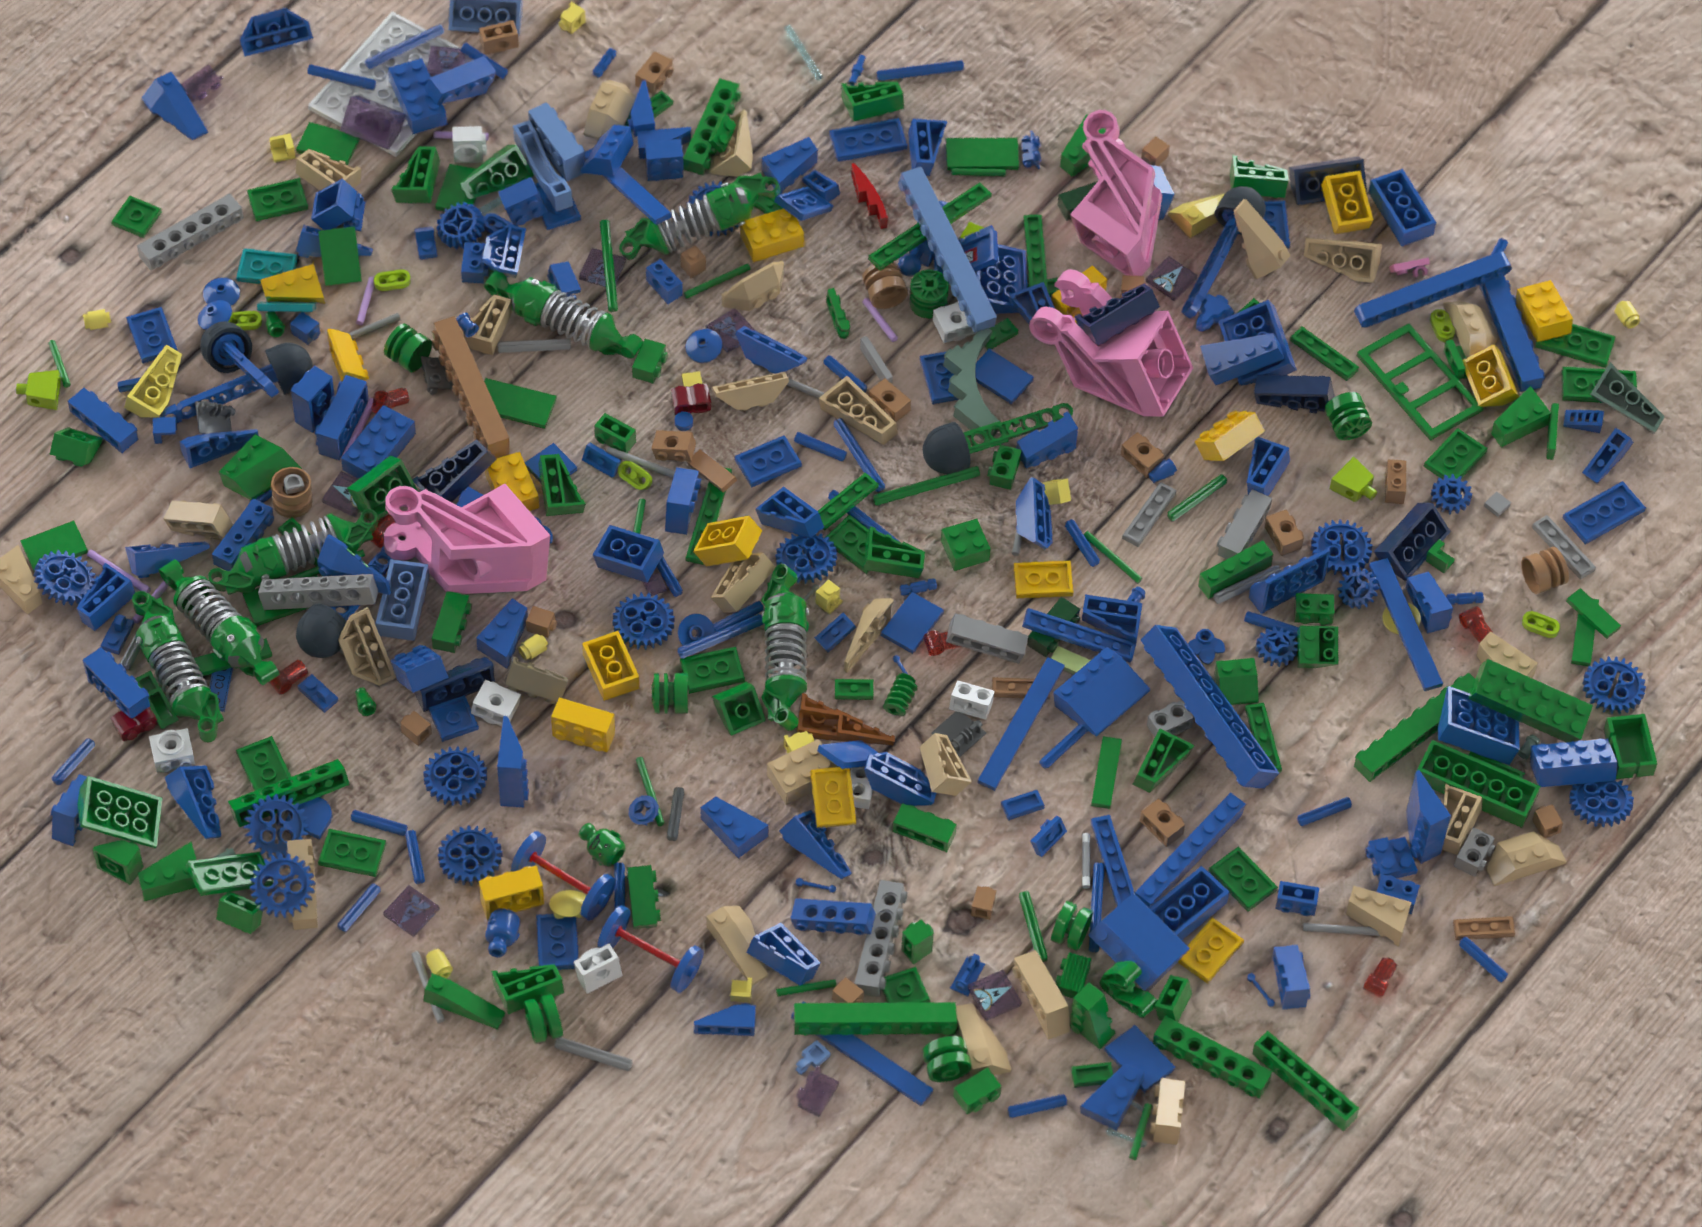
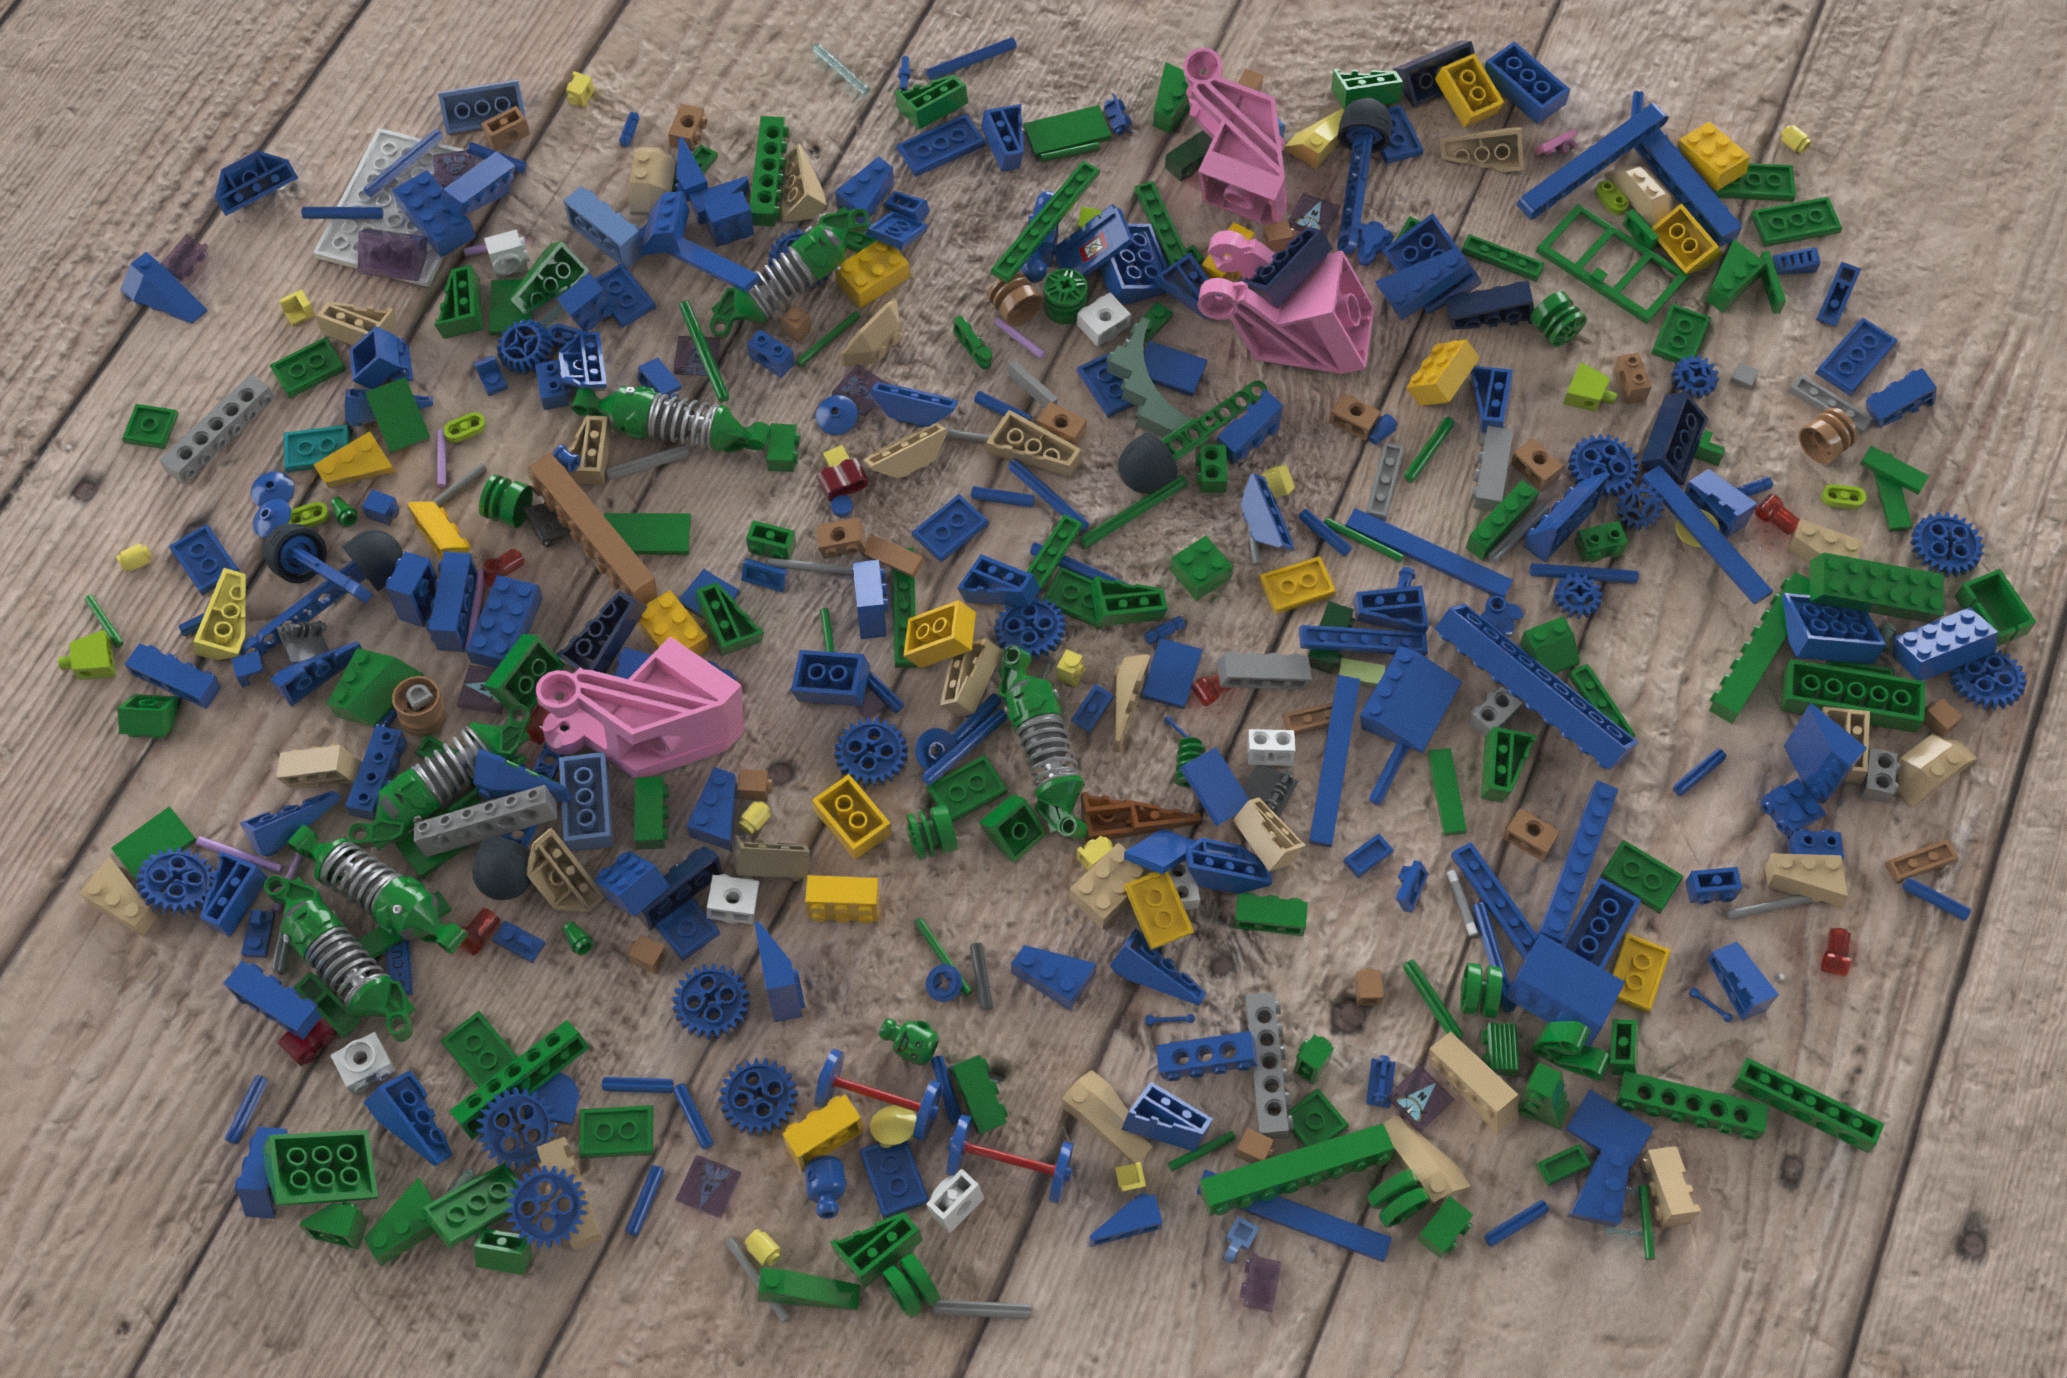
camera: 15 degrees left, 5 degrees up
teal tile [257,301,316,312] -> none
green tile [296,122,360,166] -> none
medium blue arch [513,120,573,212] -> none
lime plate [618,461,652,490] -> none
green plate [708,113,737,153] -> none
green plate [835,679,874,700] -> none
red slope [851,163,888,229] -> none
medium blue brick [898,167,997,333] -> none
tan wedge [1234,199,1291,279] -> none
green slope [1297,626,1338,668] -> none
sand green wedge [1591,362,1665,434] -> none
none -> blue tile [1180,747,1249,826]
none -> blue tile [1345,508,1513,598]
none -> blue wedge [1865,368,1937,428]

